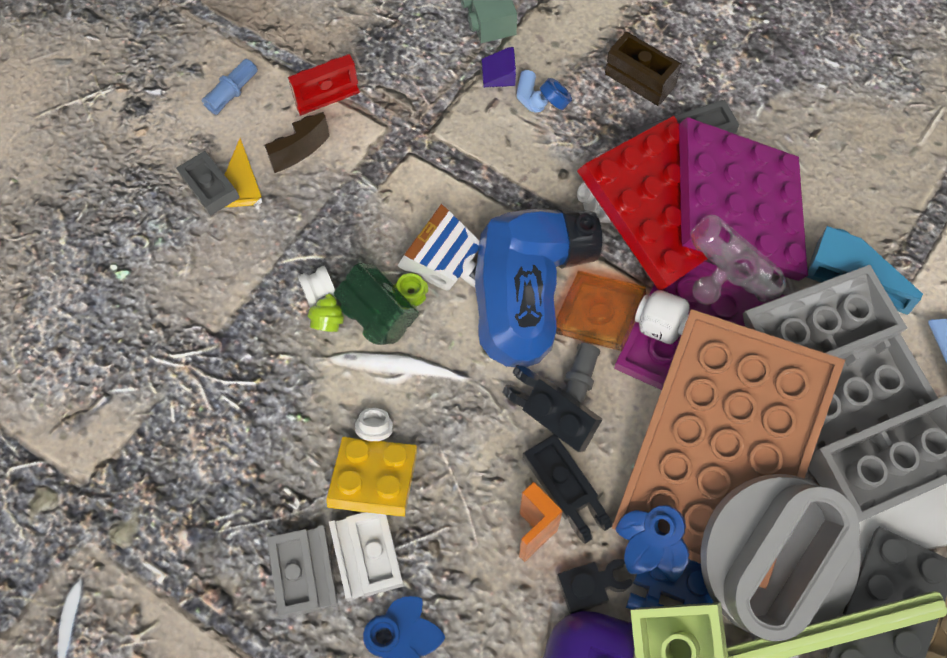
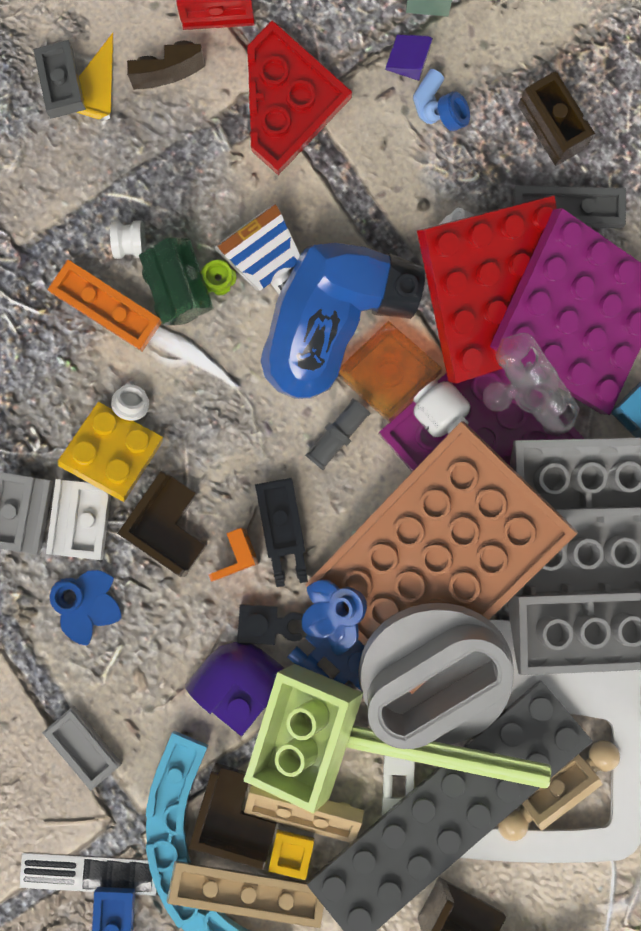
camera: 20 degrees right, 20 degrees up
lime plate [308,294,344,332] -> none
black hinge [502,365,603,452] -> none
none -> orange plate [47,260,162,352]
none -> dark brown panel [117,470,207,577]
none -> red plate [247,20,352,176]

